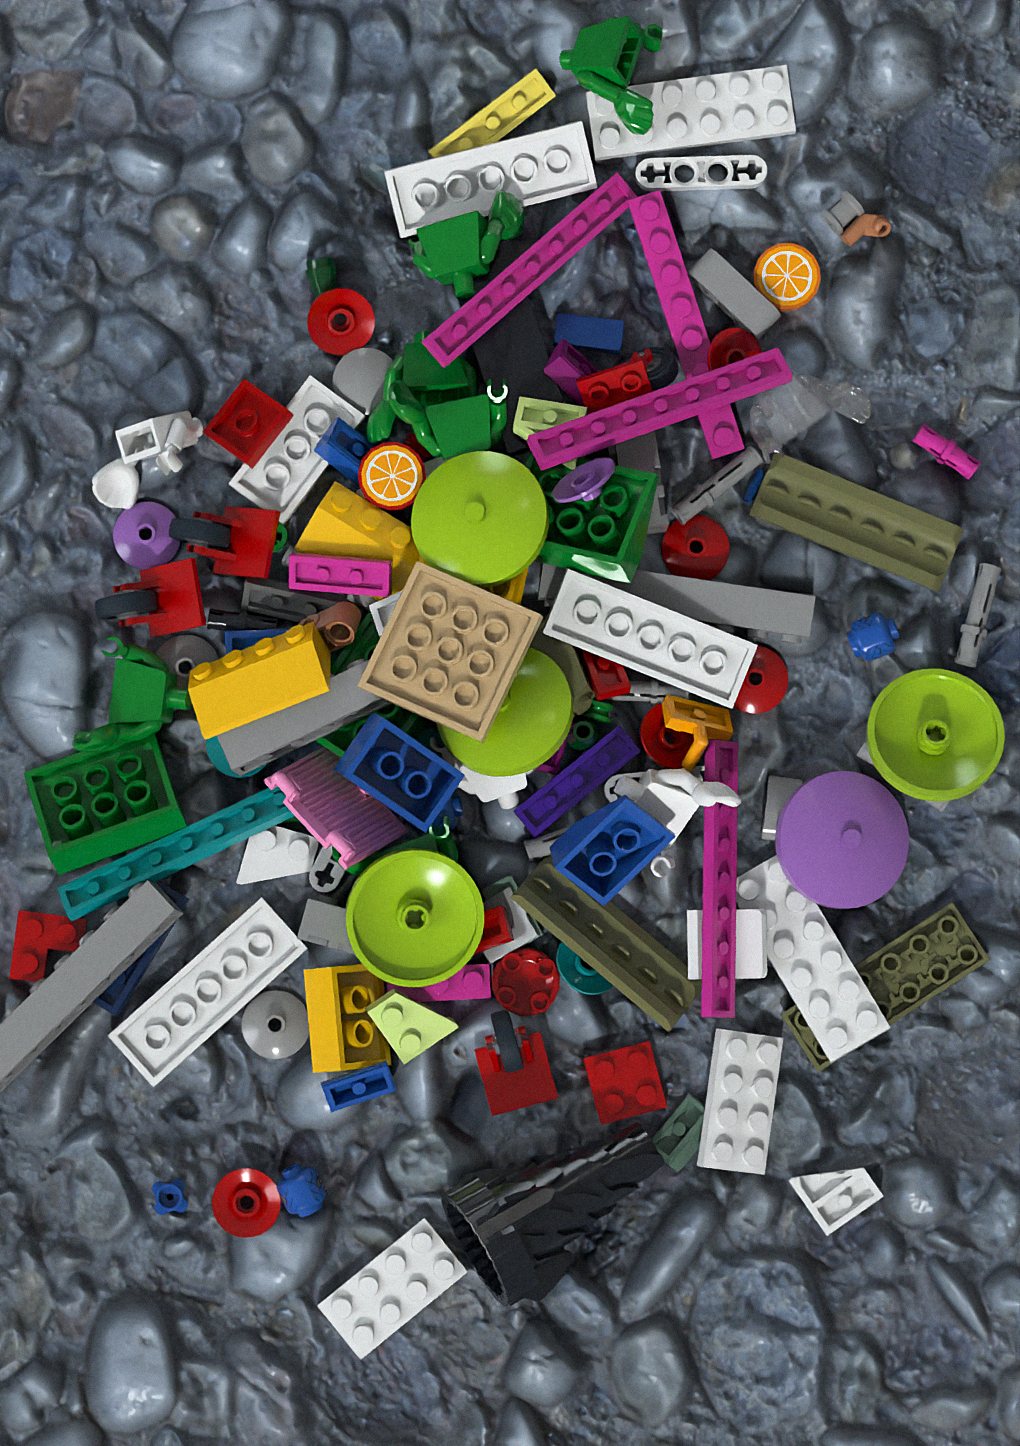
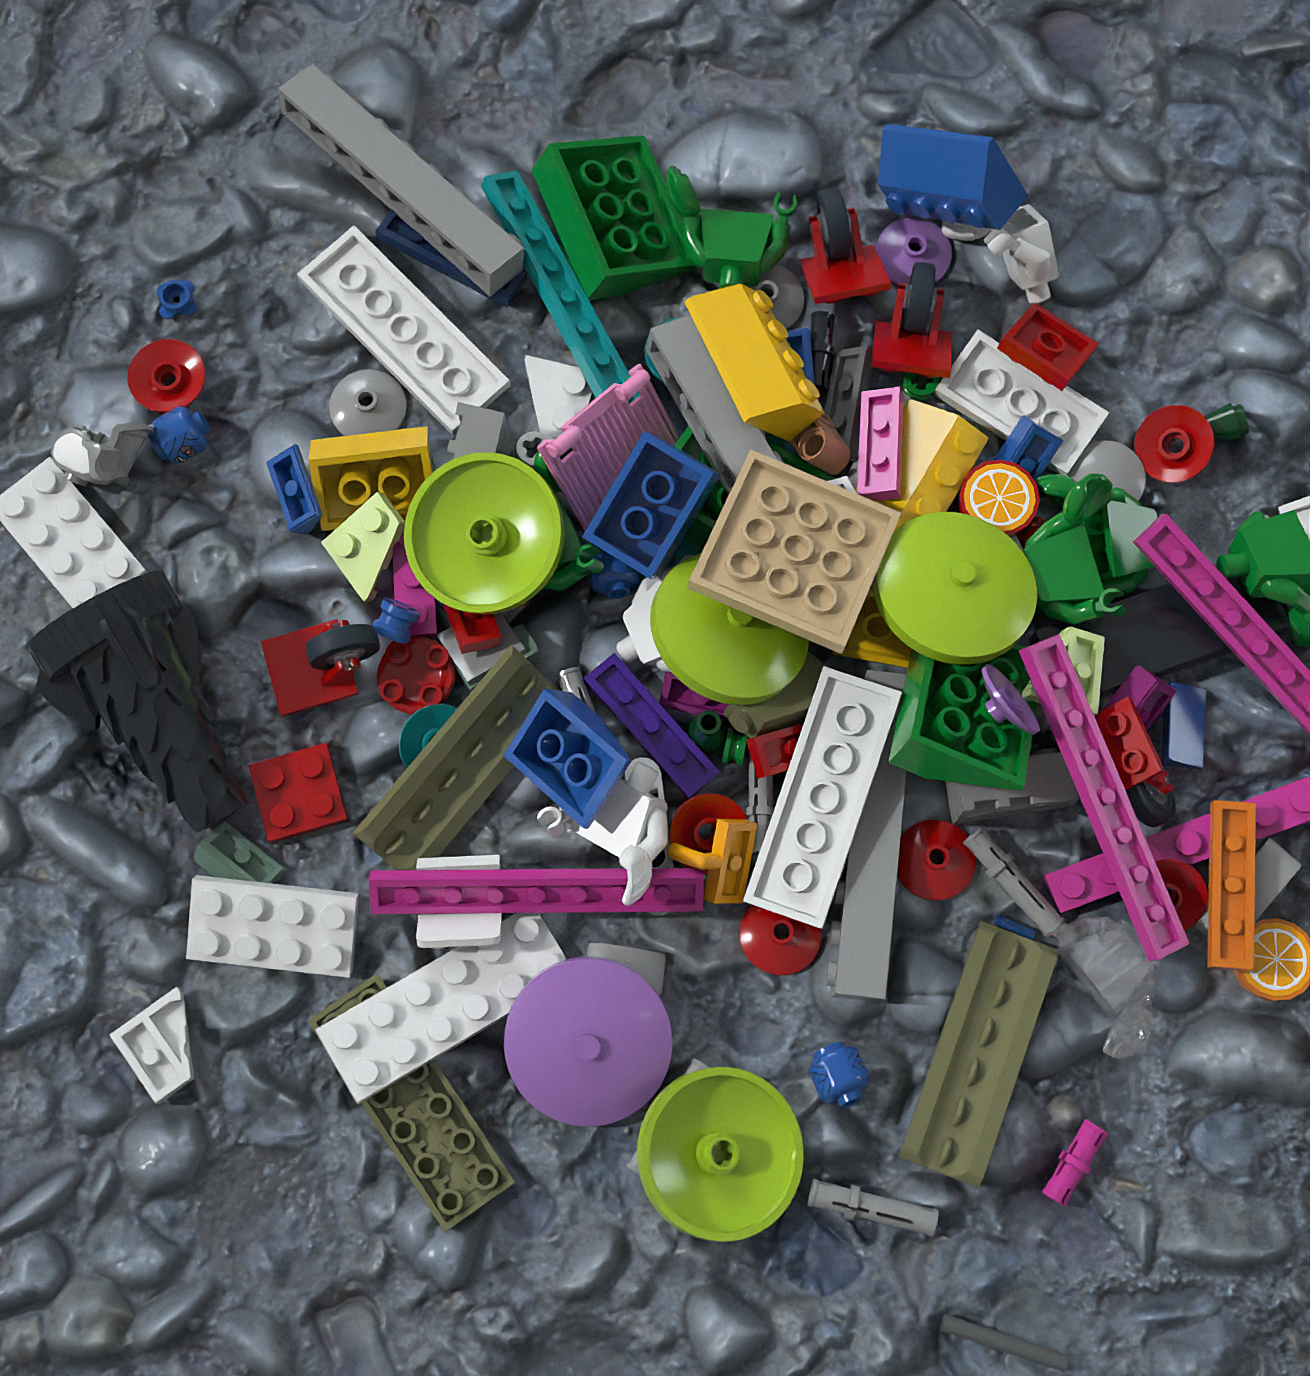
camera: 90 degrees right, 10 degrees down
red plate [9,910,88,982] -> none
none -> light grey head [51,422,154,486]
none -> blue wheel [372,598,421,644]
none -> blue slope [878,124,1028,230]
none -> orange plate [1207,800,1256,971]

